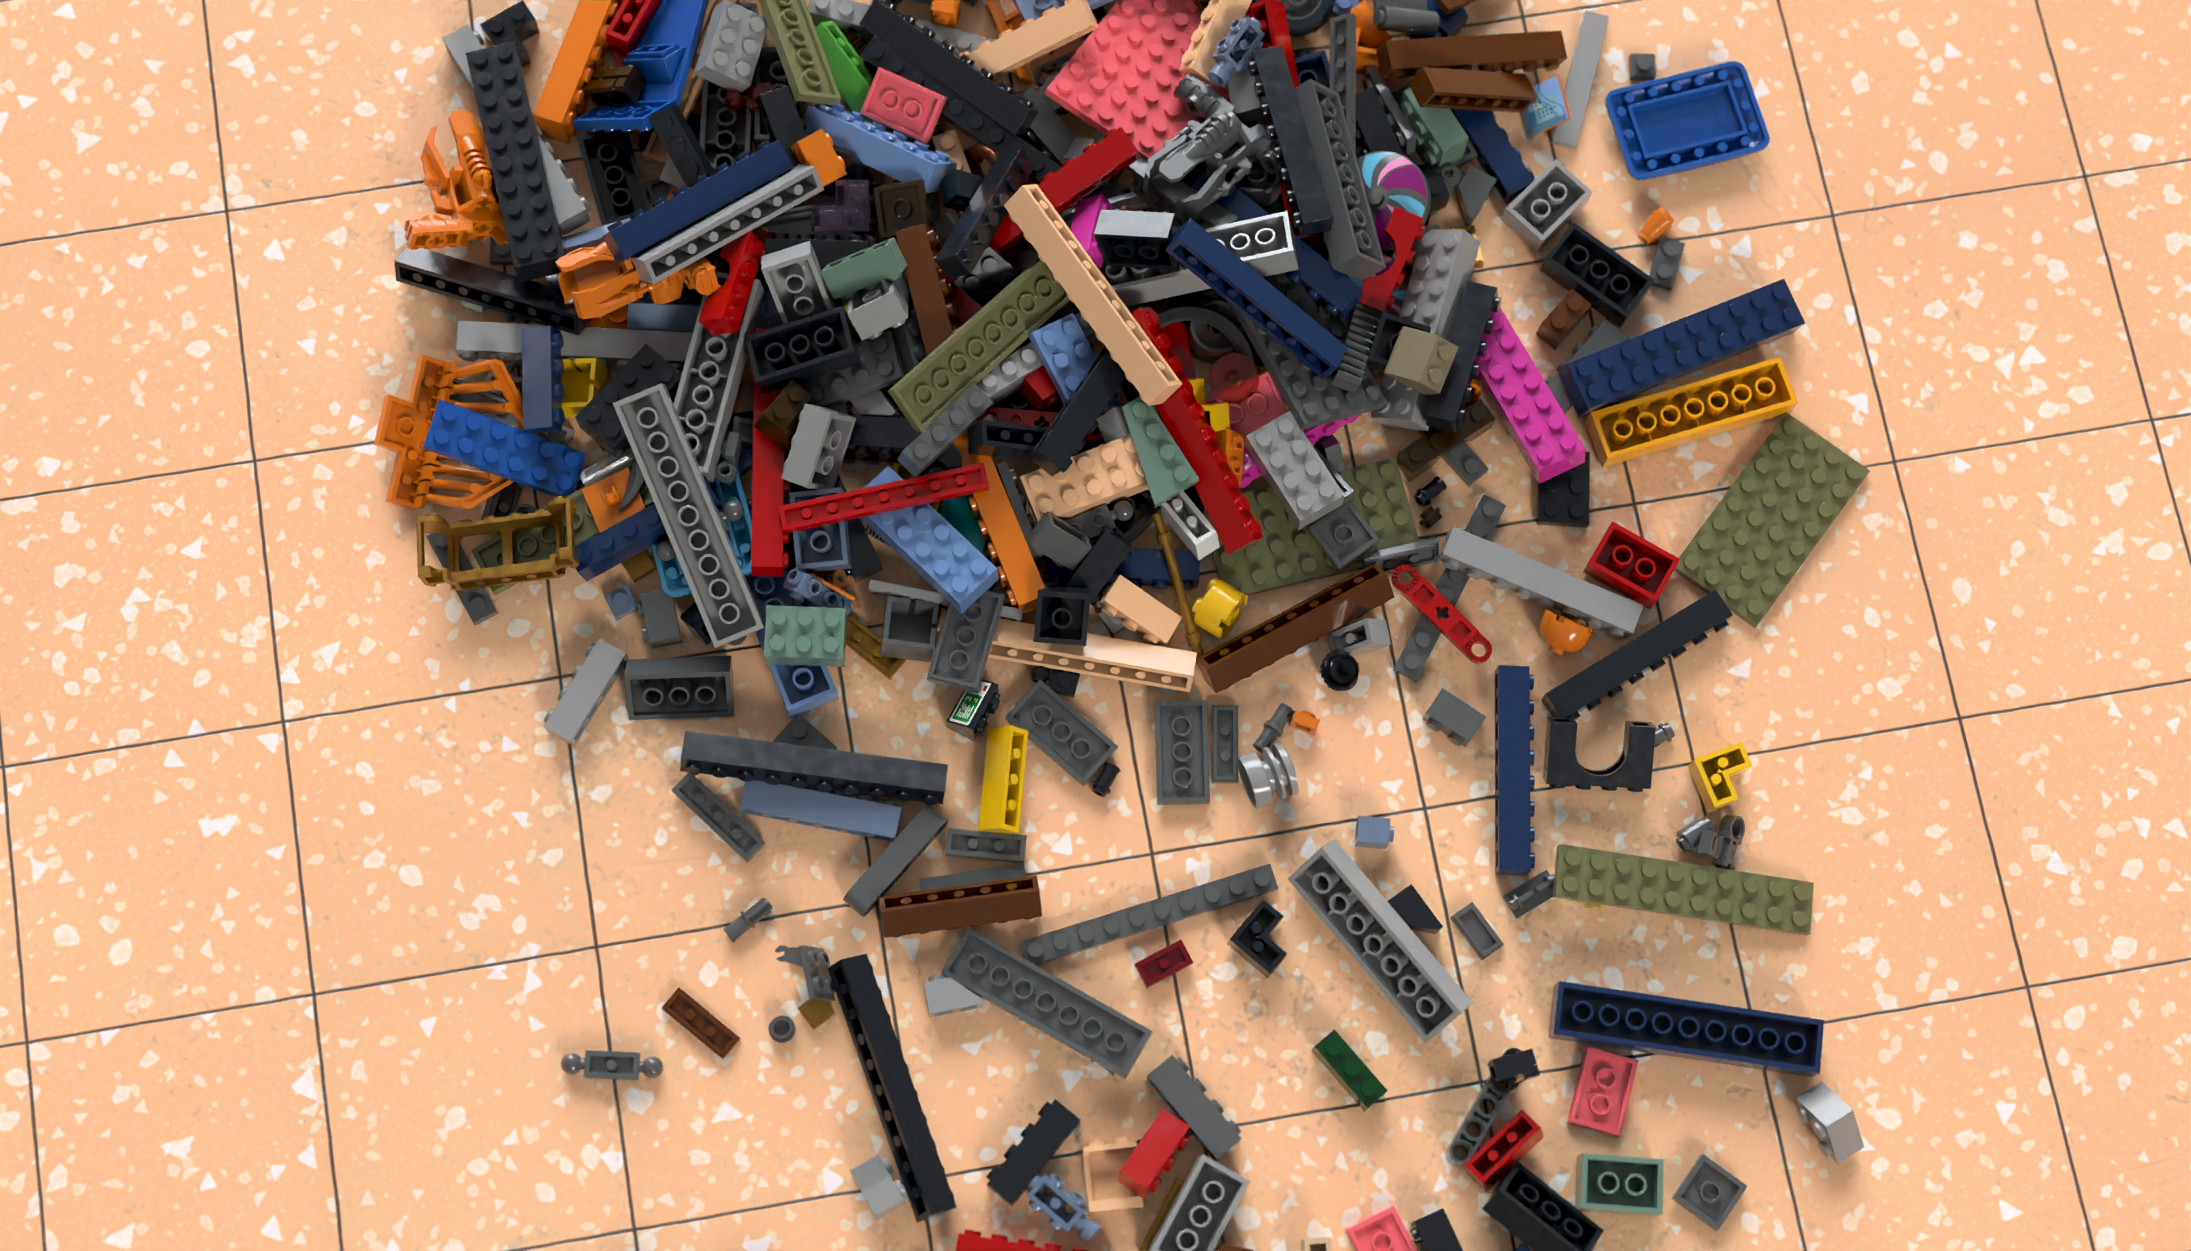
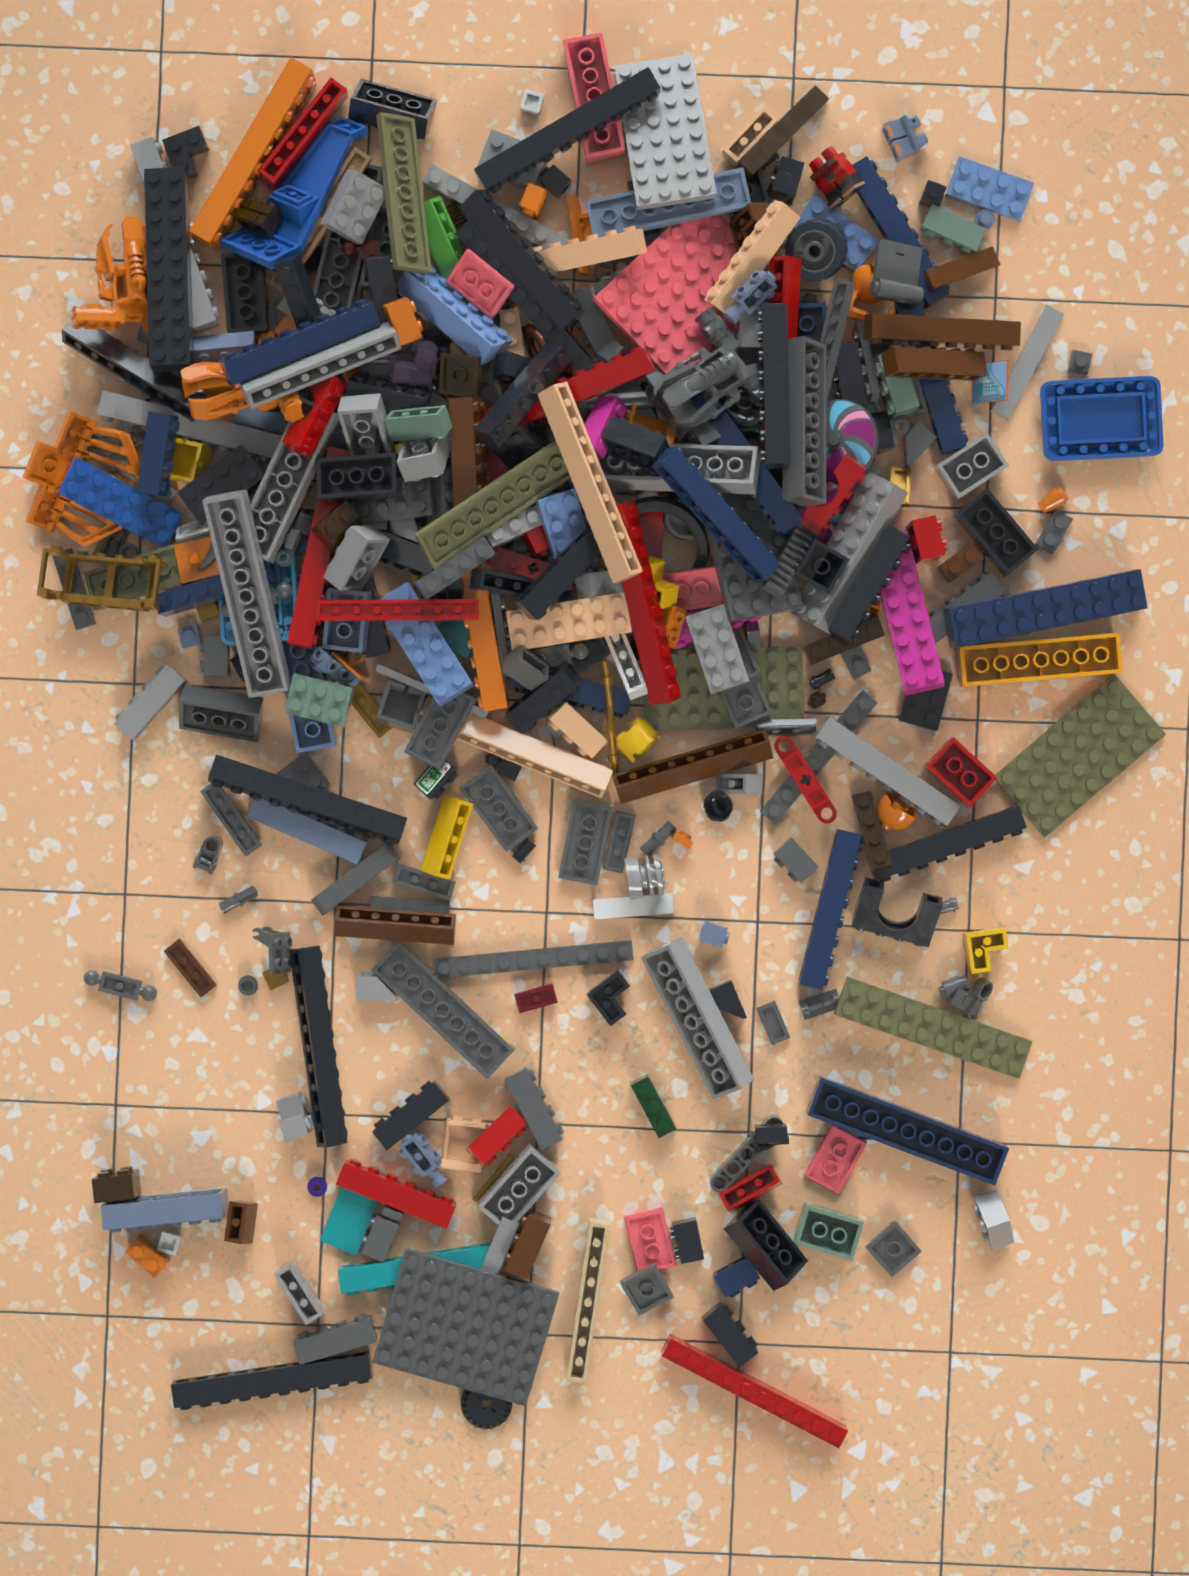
camera: 20 degrees right, 15 degrees up
black slope [1034,586,1090,646] -> none
sand green wing [1122,396,1199,508] -> none
clear red tile [1208,353,1260,404] -> none
dark tan slope [1384,326,1458,395] -> none
none -> dark grey piece [193,835,223,875]
none -> white tile [593,893,674,920]
none -> dark brown plate [851,790,892,872]
none -> red brick [905,515,947,565]

